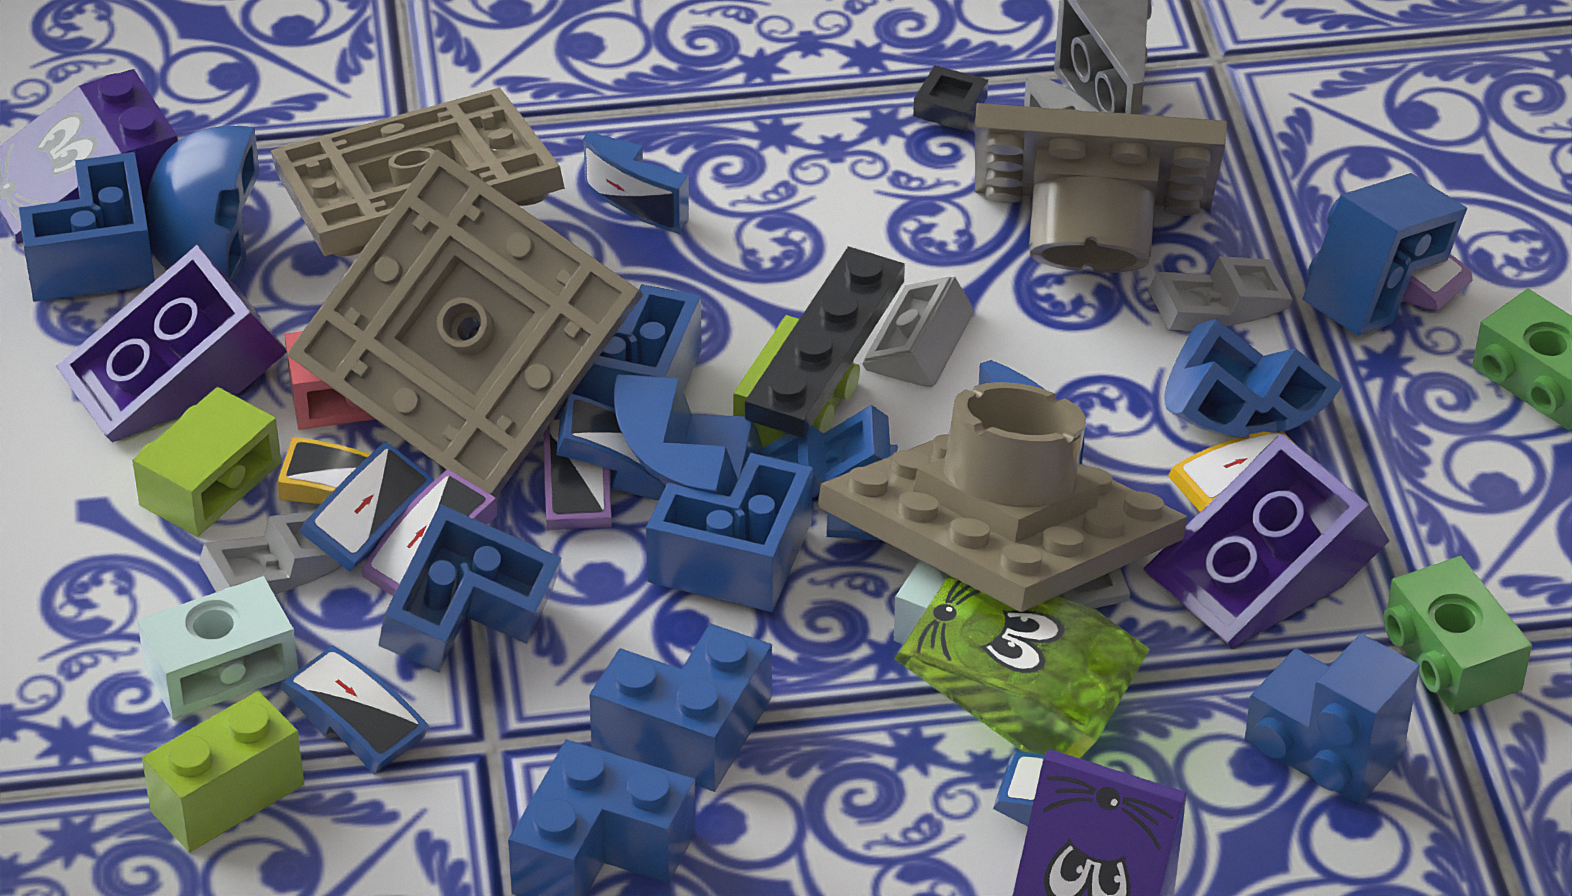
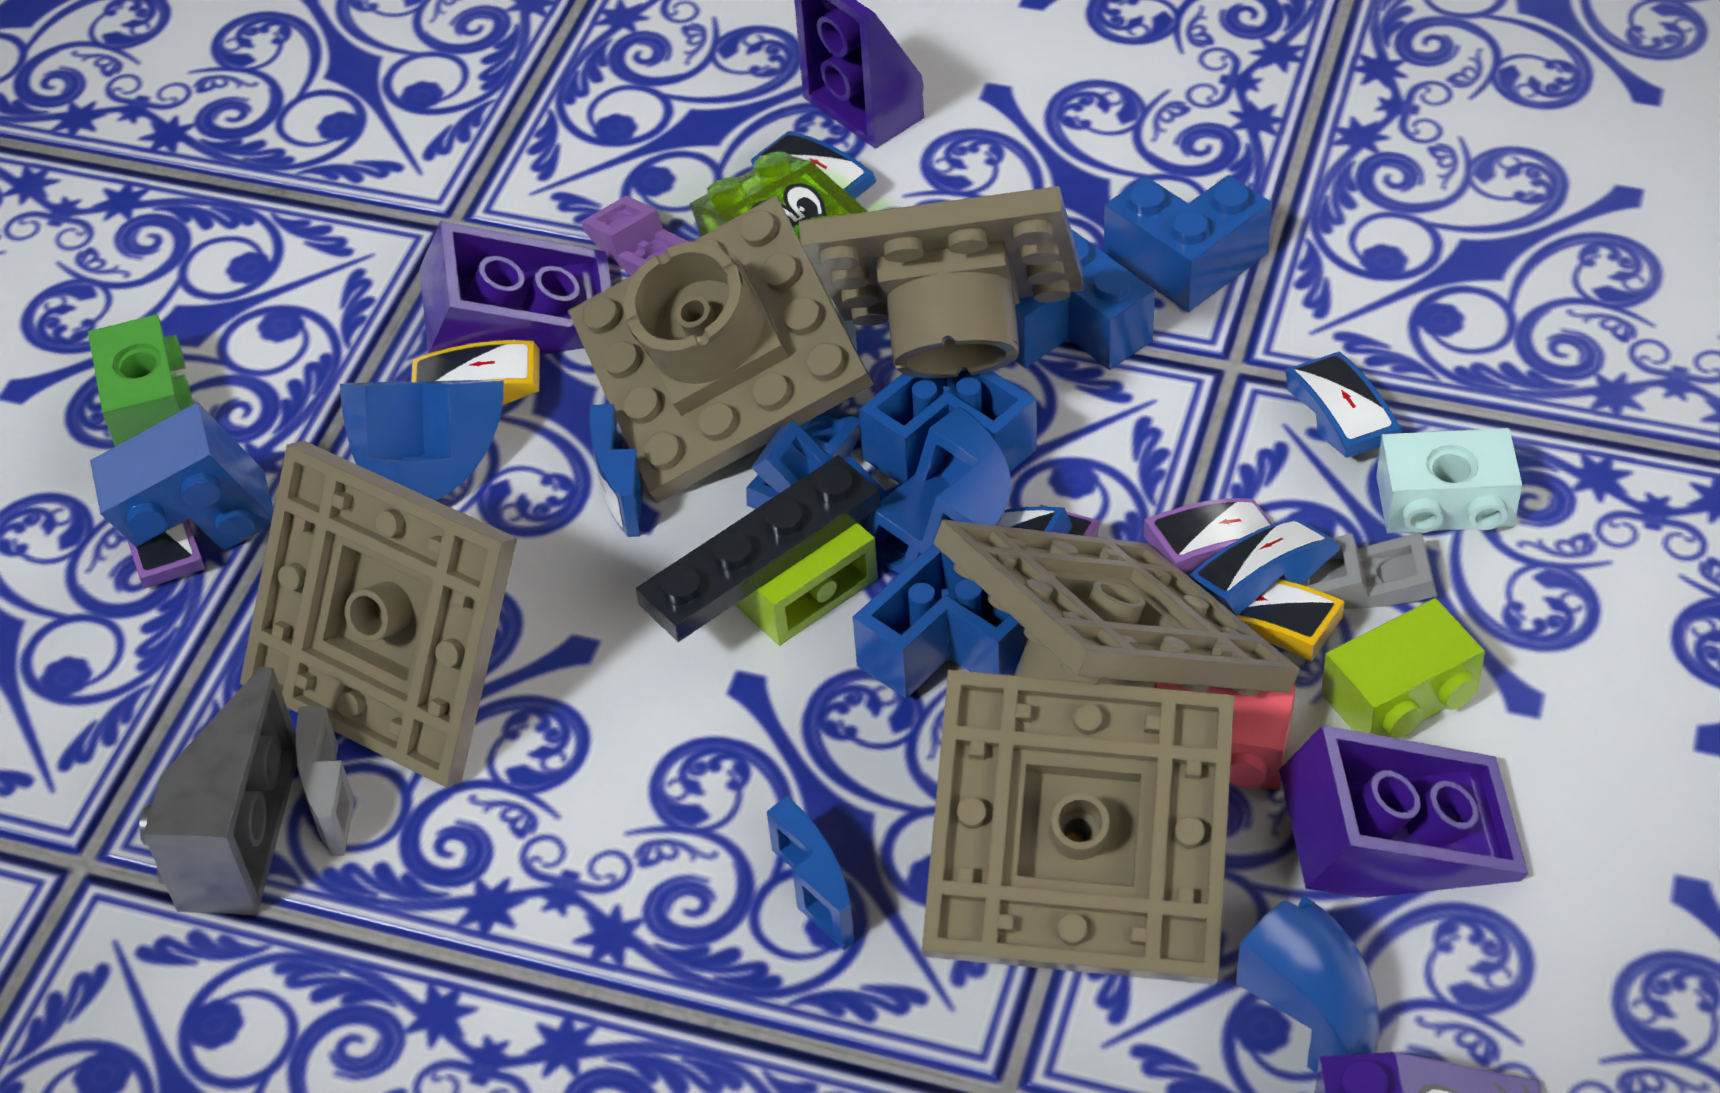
camera: 150 degrees left, 5 degrees up
blue brick [18,152,155,302] -> none
lime brick [142,691,304,853] -> none
blue brick [378,504,562,673] -> none
light grey slope [862,276,973,386] -> none
black plate [913,65,989,131] -> none
blue brick [1244,633,1420,805] -> none
bright green brick [1383,555,1532,715] -> none
none -> medium lavender slope [581,195,690,275]
none -> dark tan piece [799,186,1084,378]

